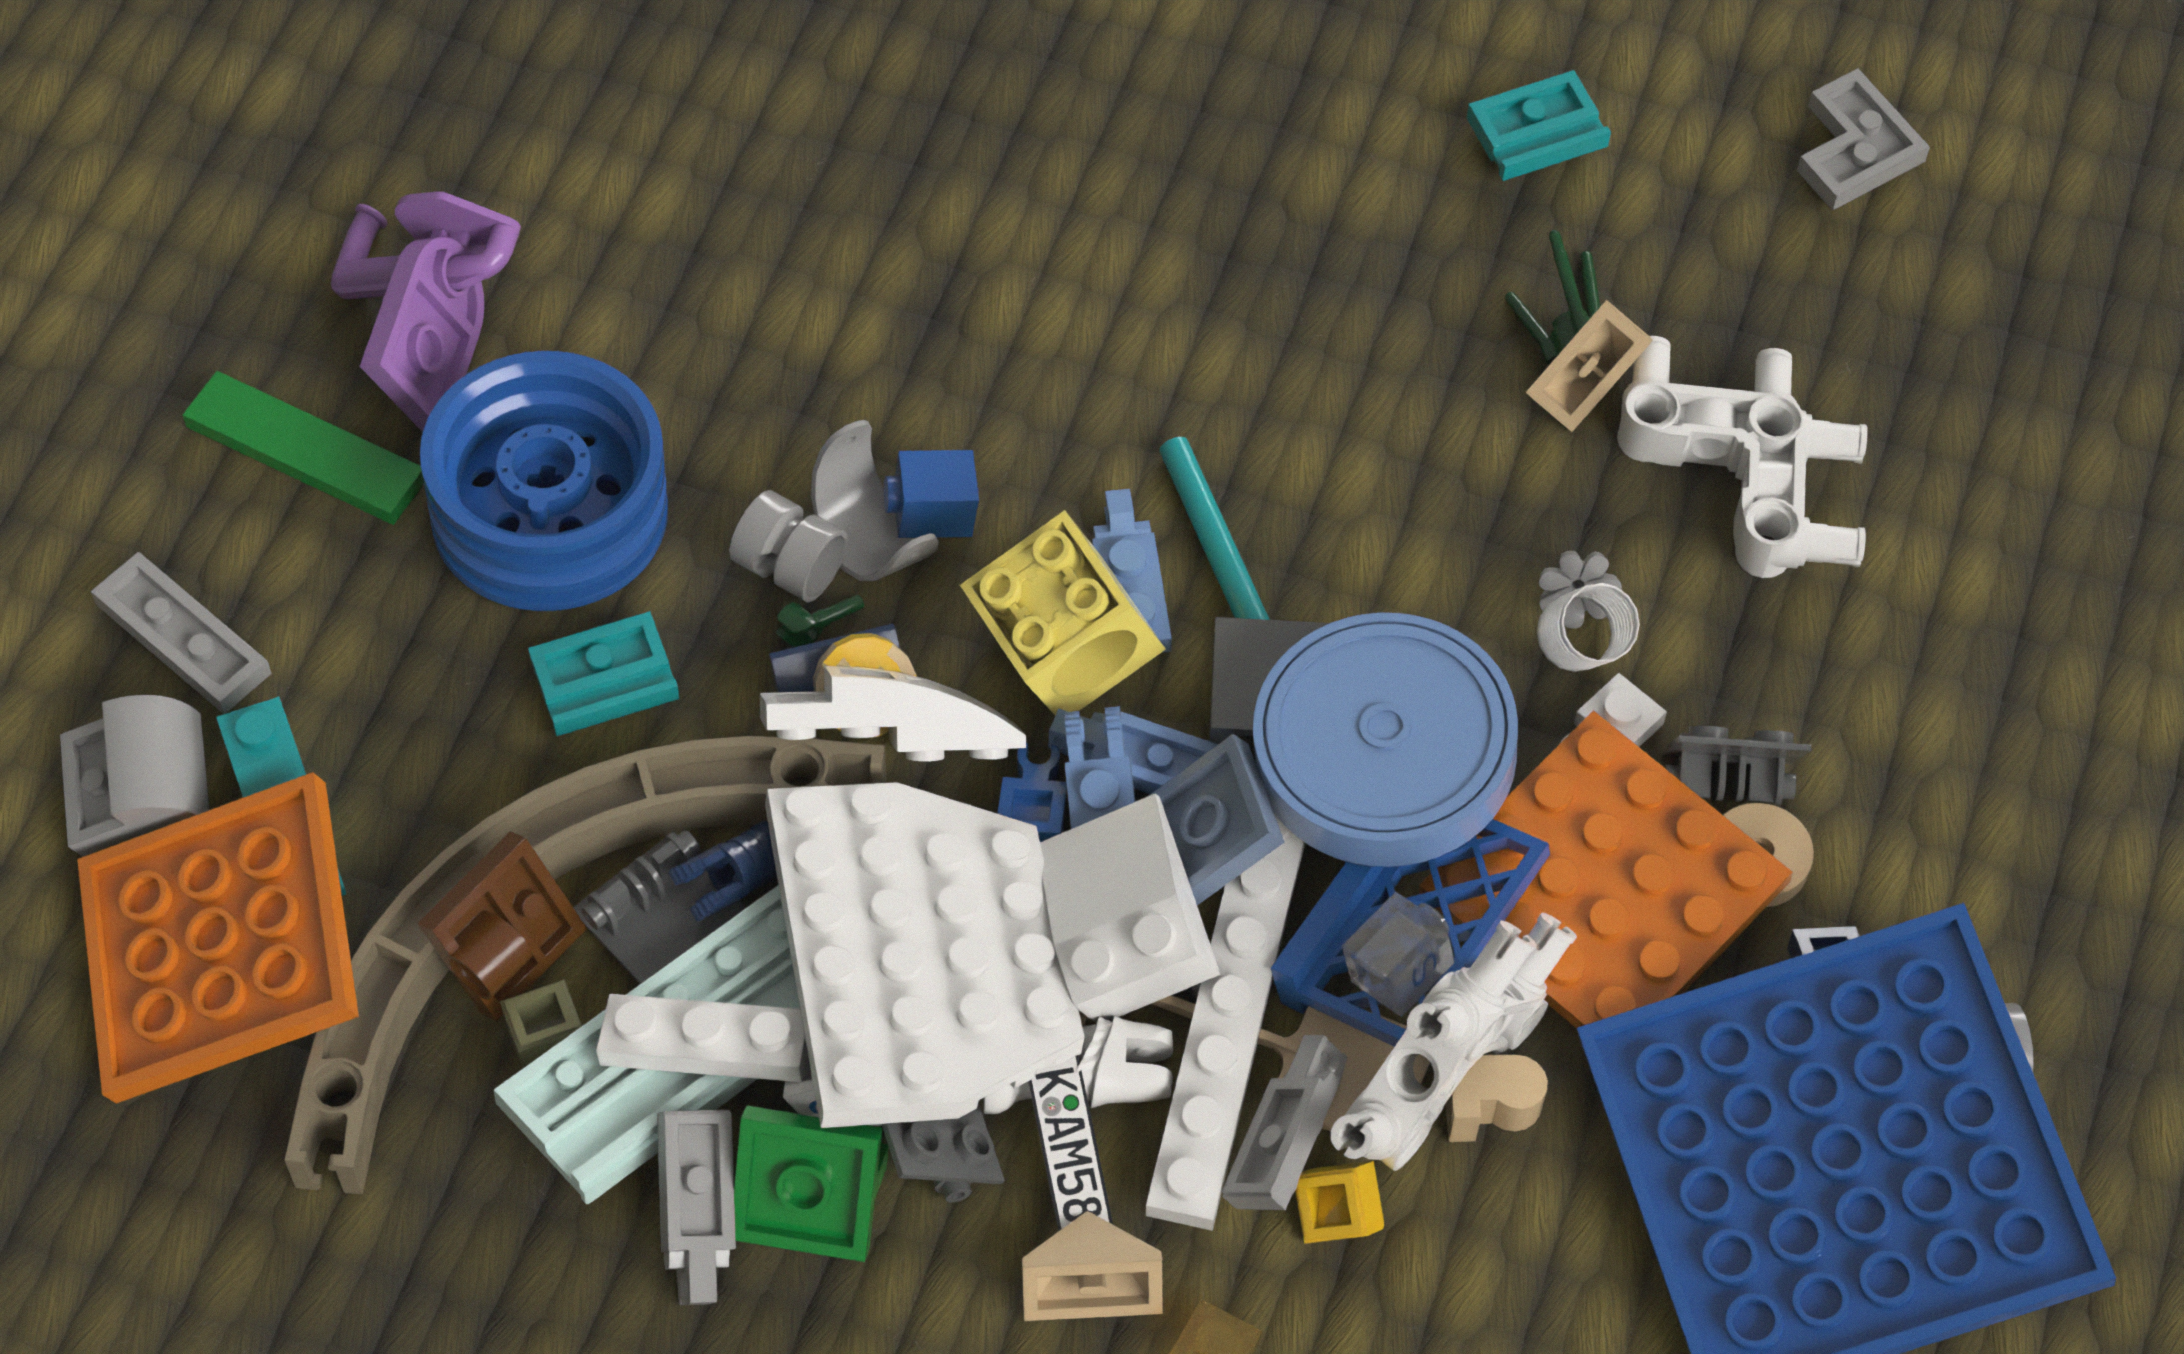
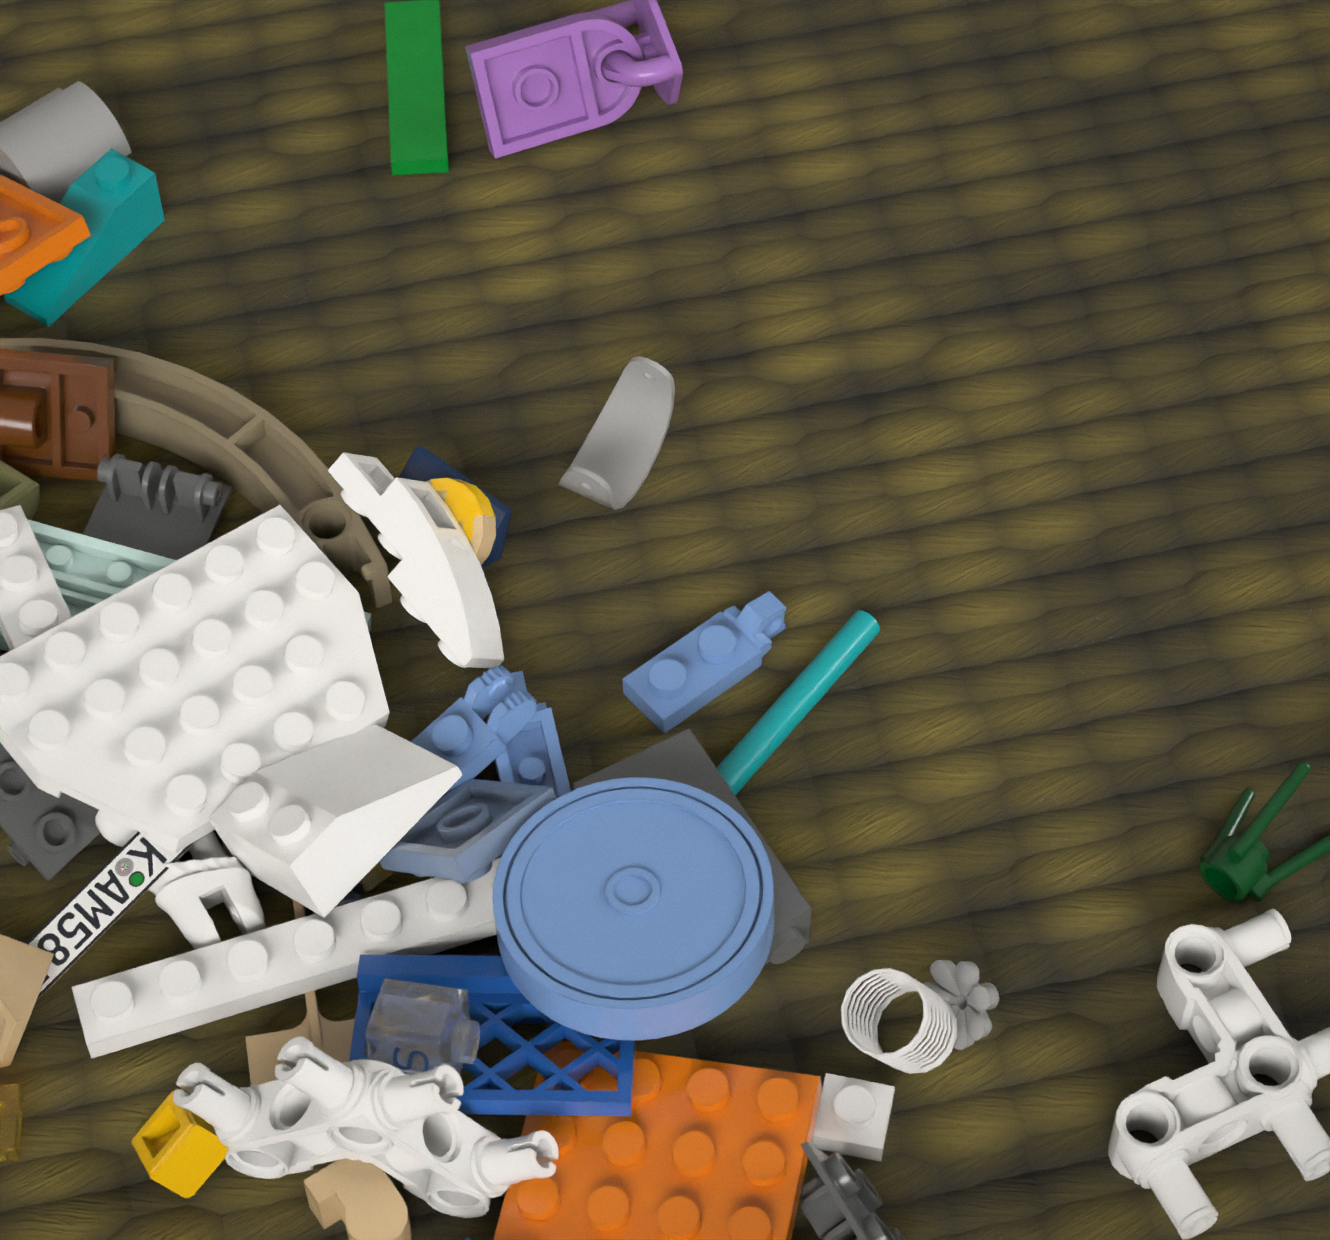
camera: 60 degrees right, 5 degrees down
light grey plate [91,552,272,714] -> none
blue wheel [420,351,668,611] -> none
teal plate [528,611,680,736] -> none
dark blue hinge [668,821,778,922] -> none
light grey wheel [729,490,848,603] -> none
dark green hand [776,594,864,648] -> none
blue brick [884,450,979,538] -> none
light yellow brick [960,510,1166,716] -> none
blue plate [998,743,1067,842] -> none
light grey hinge [1221,1035,1347,1210] -> none
tan slope [1526,300,1653,432] -> none

